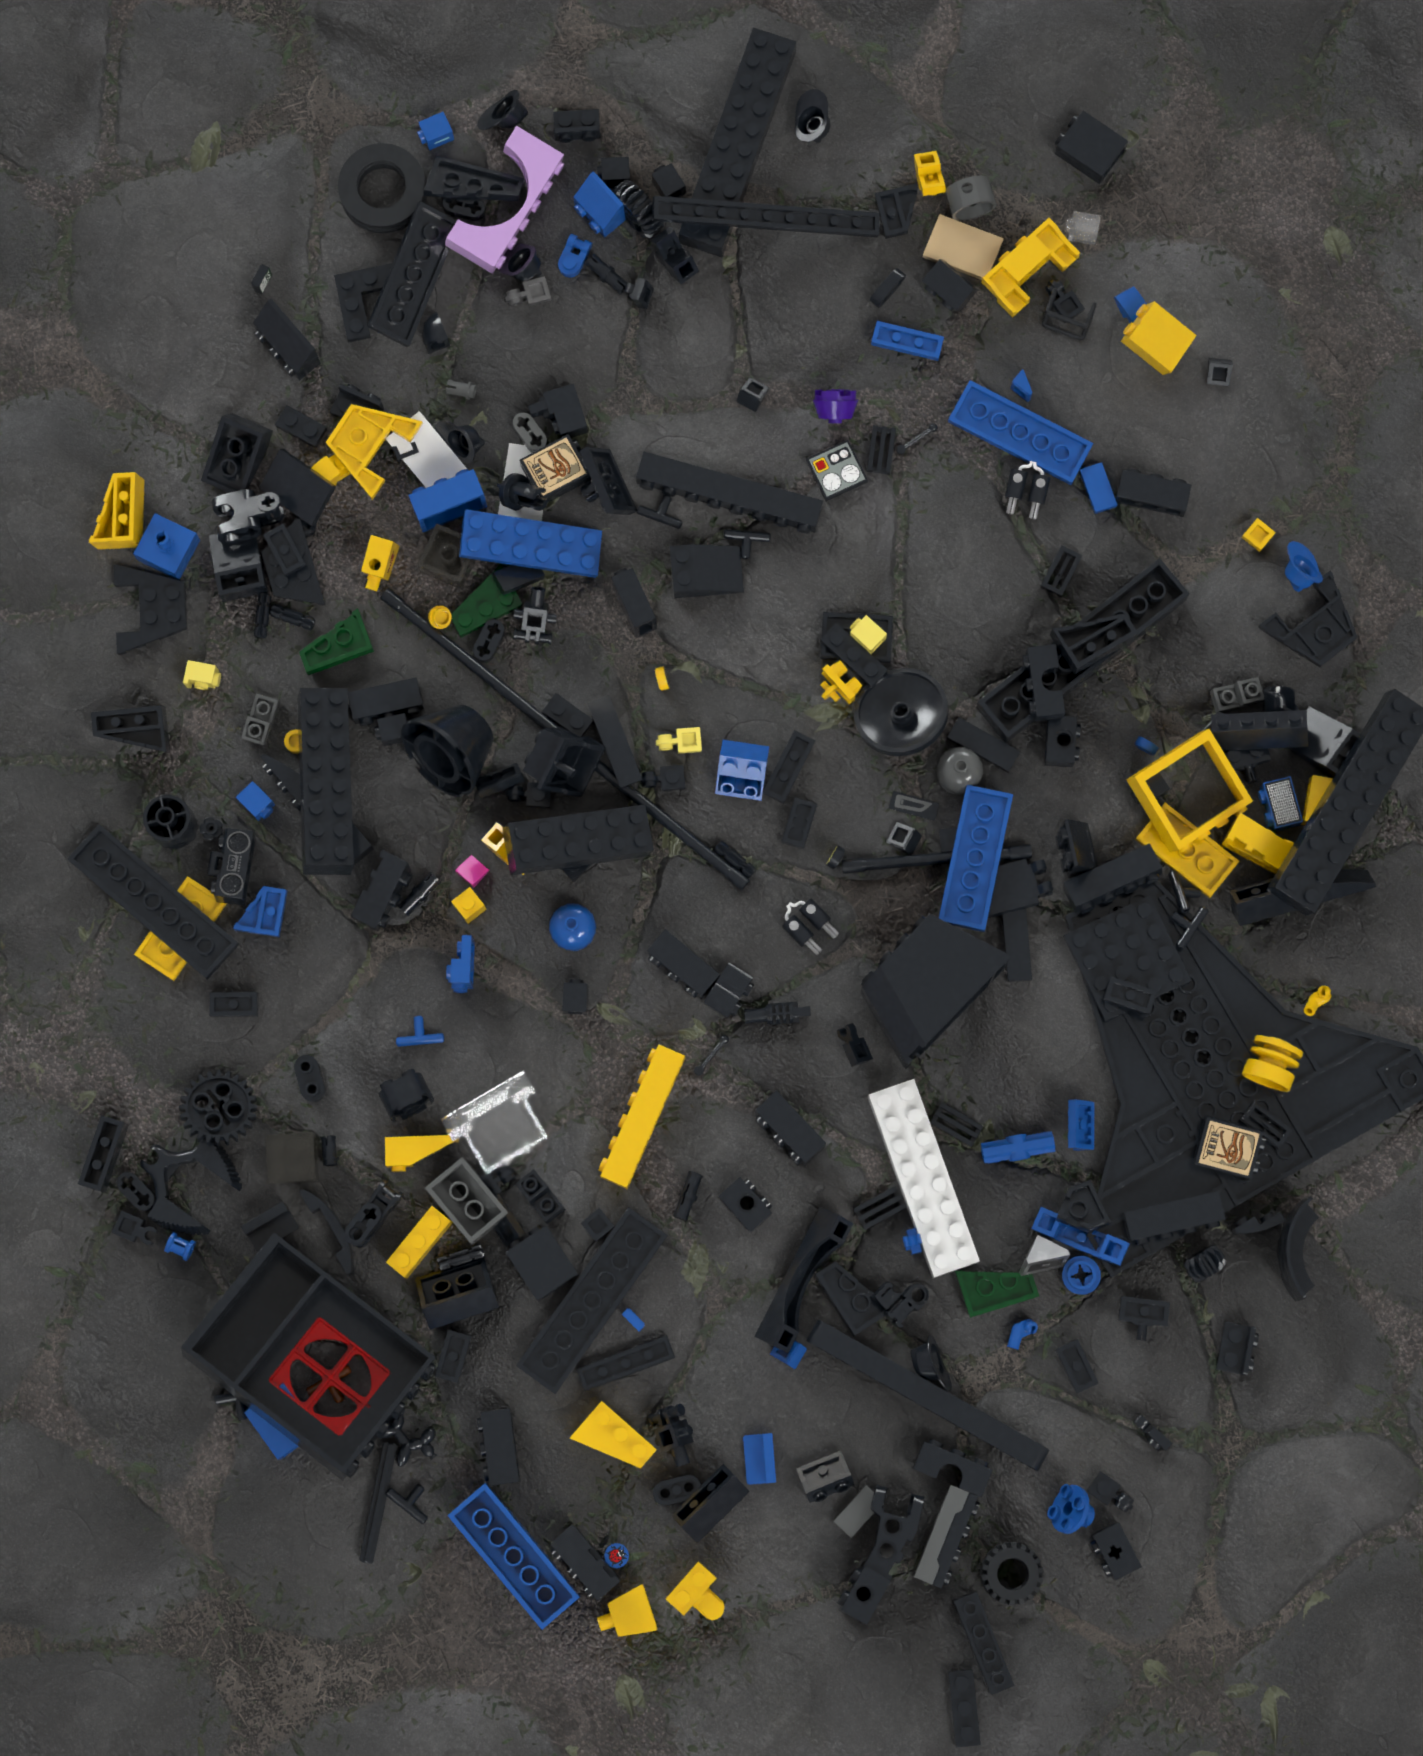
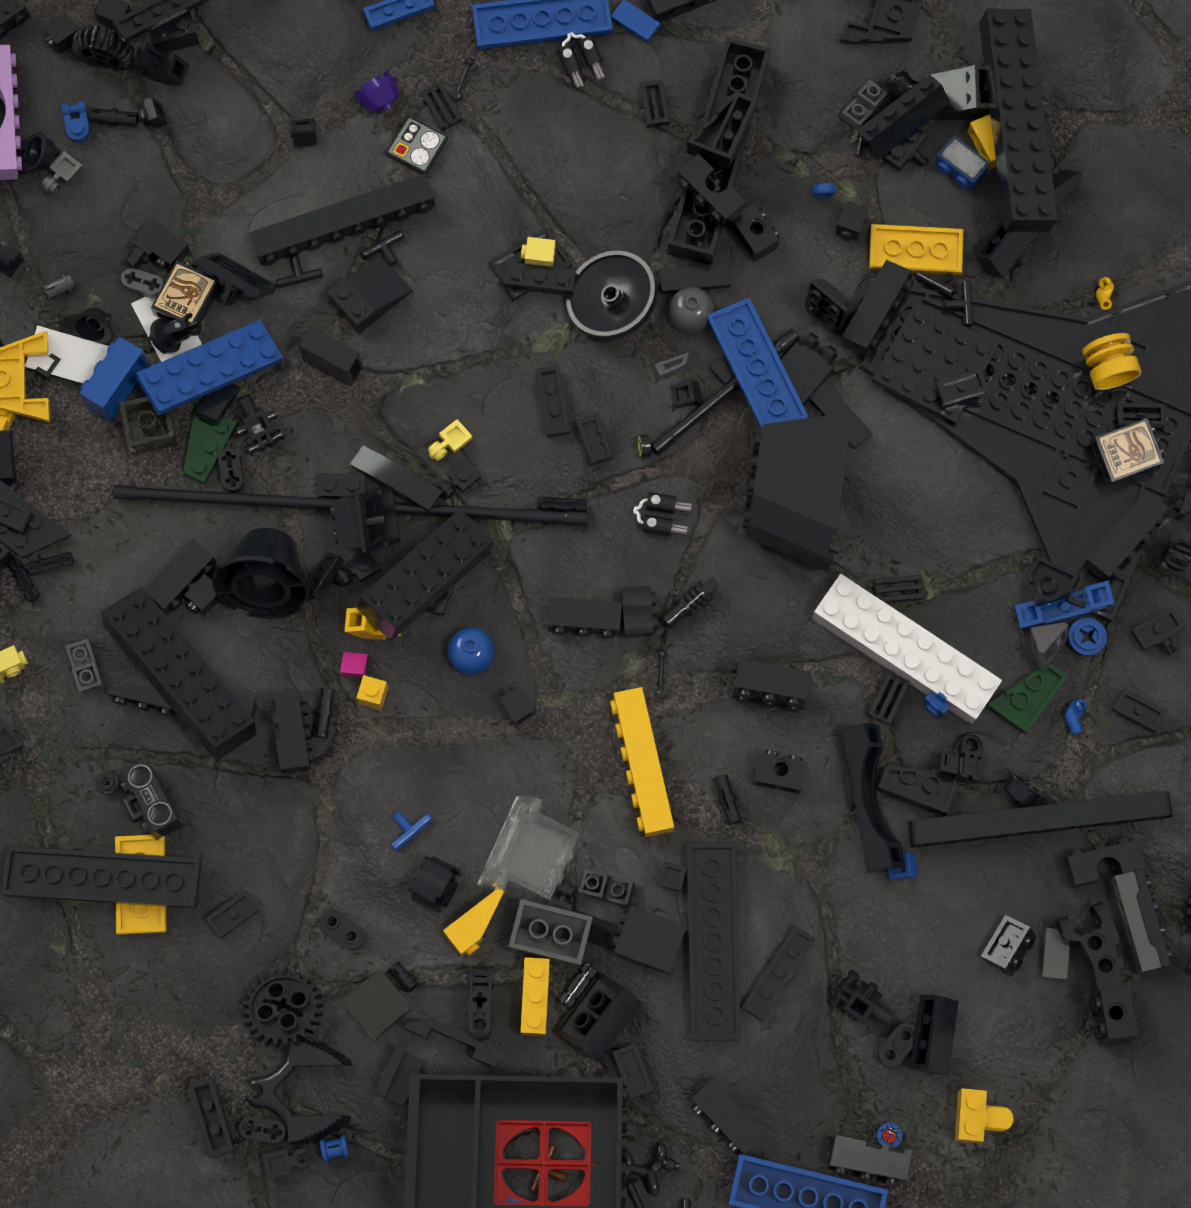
camera: 40 degrees left, 5 degrees down
black cylinder [143,794,197,849] -> none
blue wing [233,886,288,937] -> none
blue brick [236,781,275,821] -> none
yellow tile [284,729,299,754] -> none
dark green wing [299,608,374,676] -> none
yellow torso [361,535,400,592] -> none
yellow plate [428,606,452,629] -> none
blue plate [446,935,475,993] -> none
yellow wedge [570,1401,657,1468] -> none
blue slope [574,171,625,238] -> none
yellow torso [597,1584,658,1637] -> none
blue tile [622,1308,645,1332] -> none
yellow tile [655,666,670,691] -> none
blue slope [715,740,769,801] -> none
blue panel [743,1433,776,1484] -> none
yellow hips [820,661,862,705] -> none
black plate [837,1023,873,1067] -> none
blue piece [980,1131,1056,1164] -> none
blue bracket [1068,1099,1094,1151] -> none
yellow window [1126,729,1253,853] -> none
yellow wedge [1221,813,1294,874] -> none

